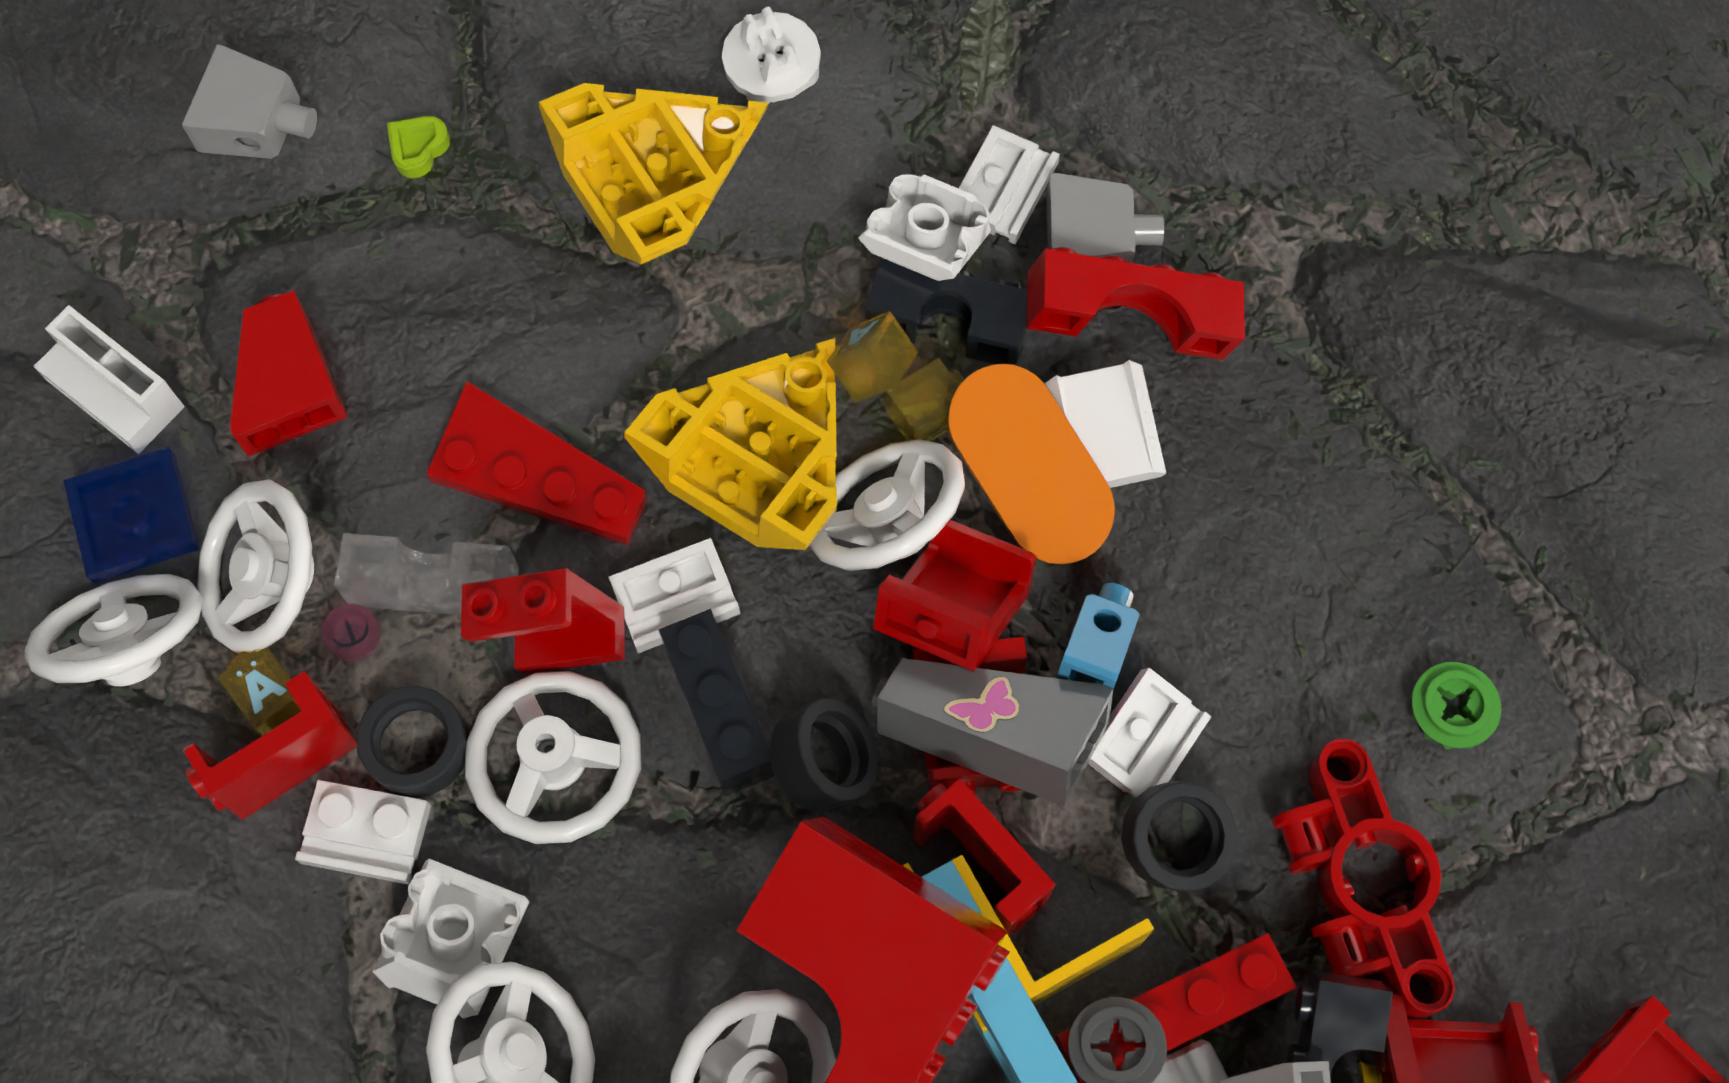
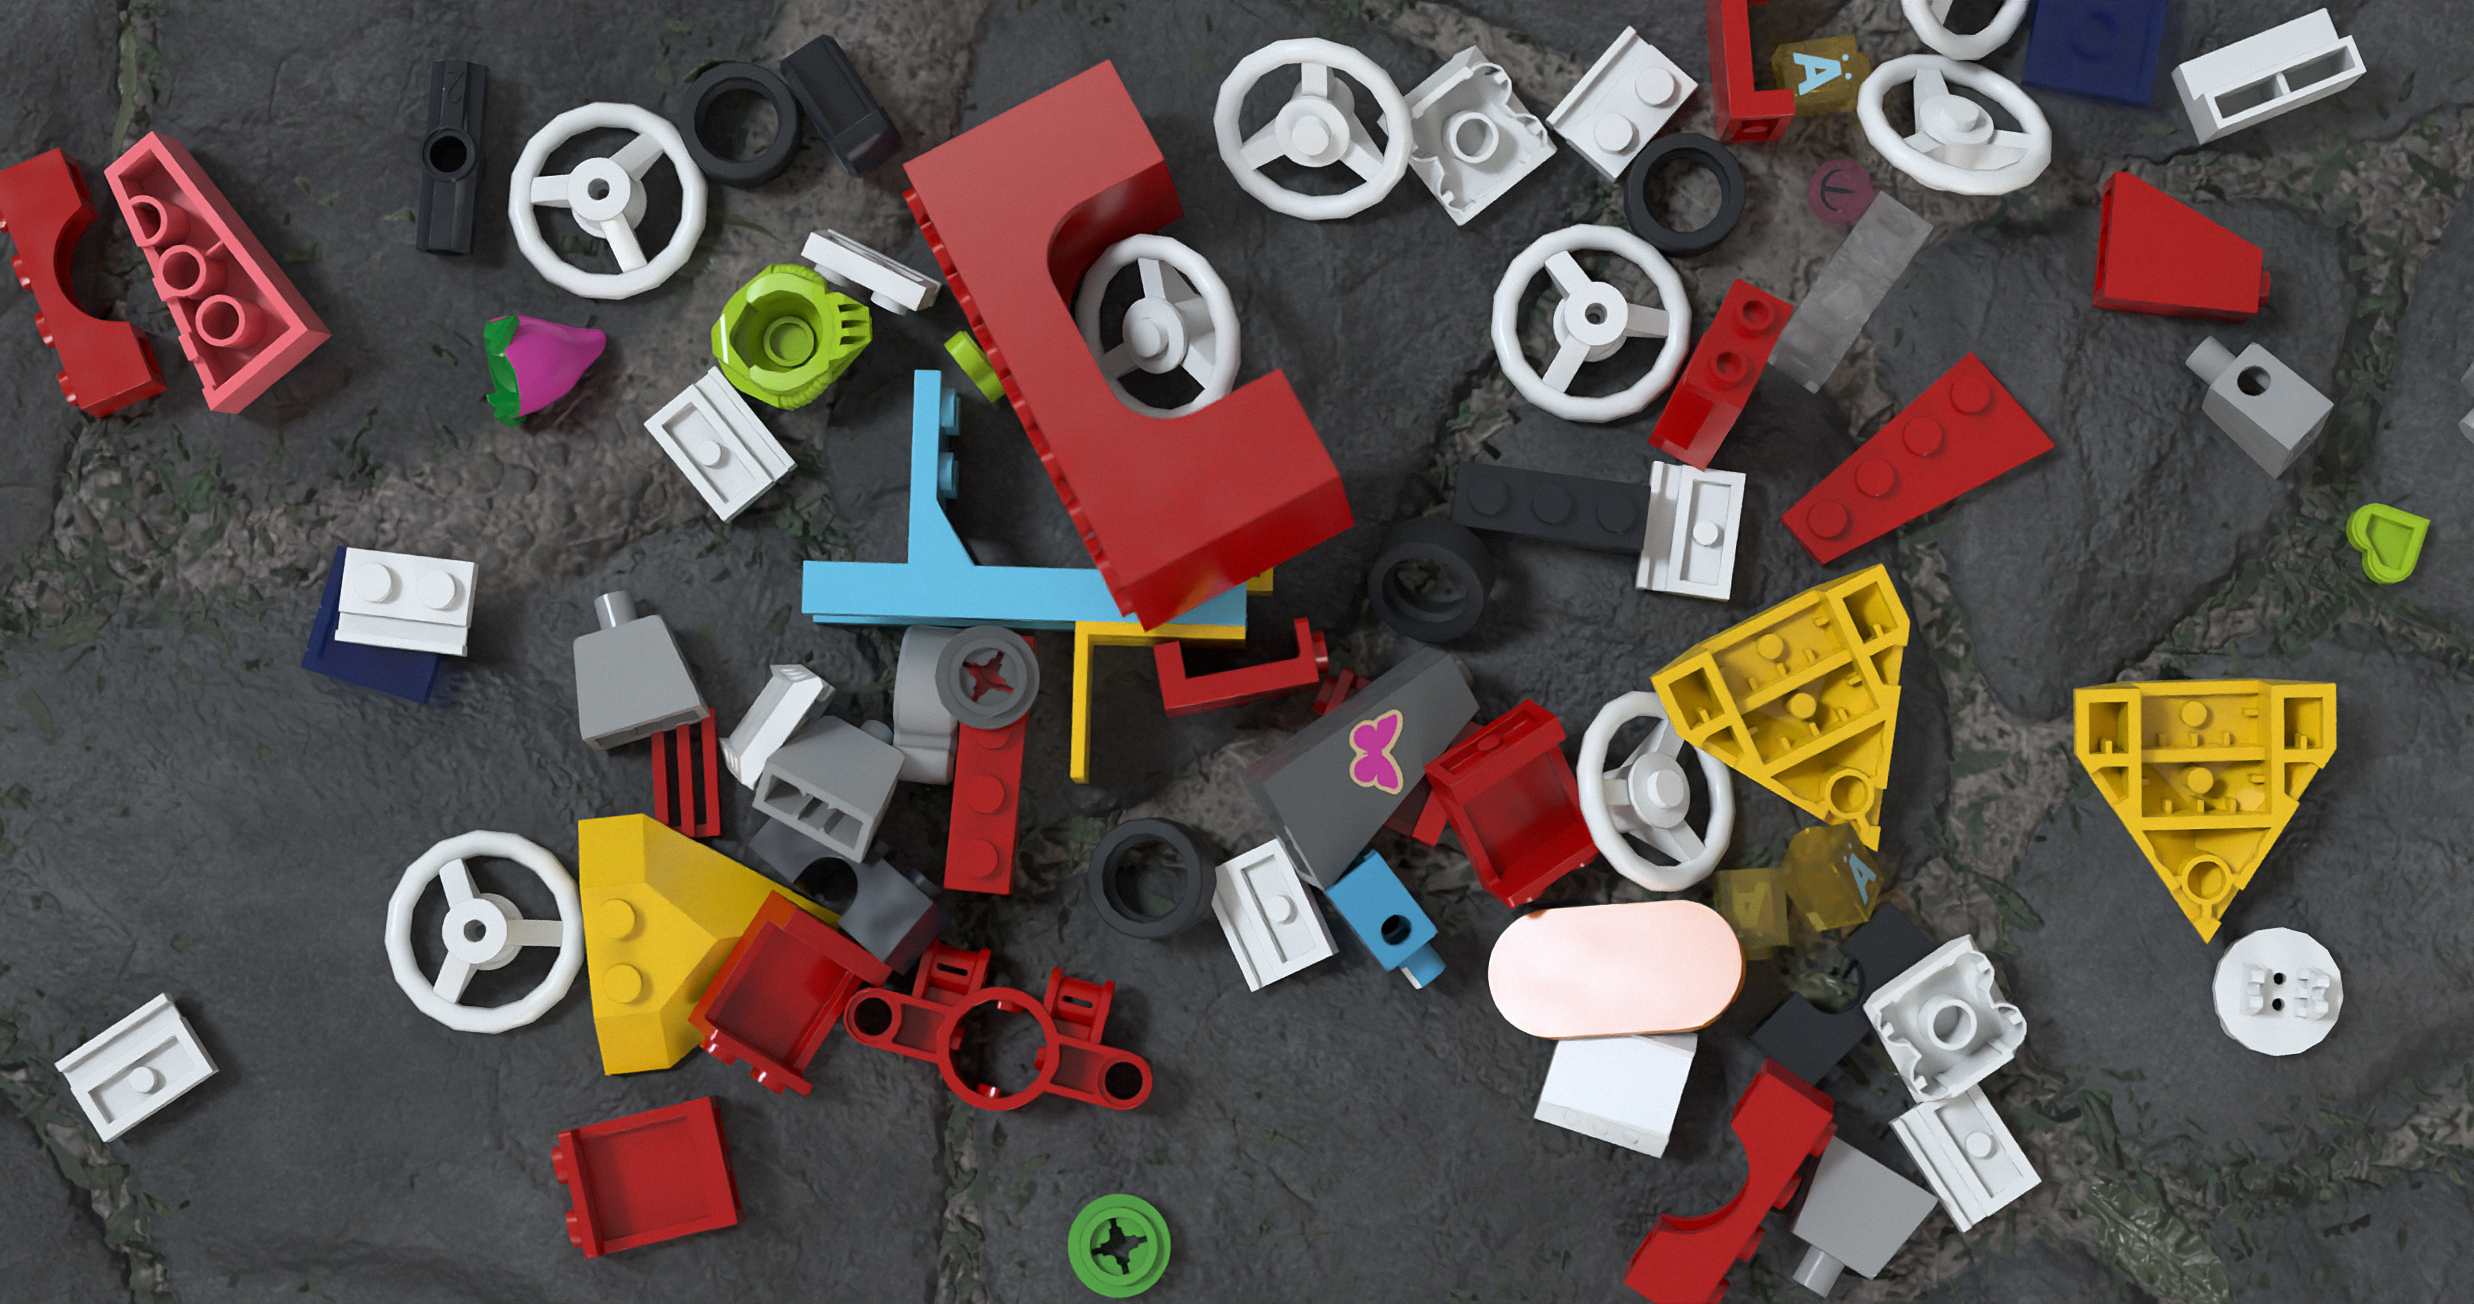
camera: 125 degrees right, 15 degrees up
none -> light grey torso [2185,336,2334,480]

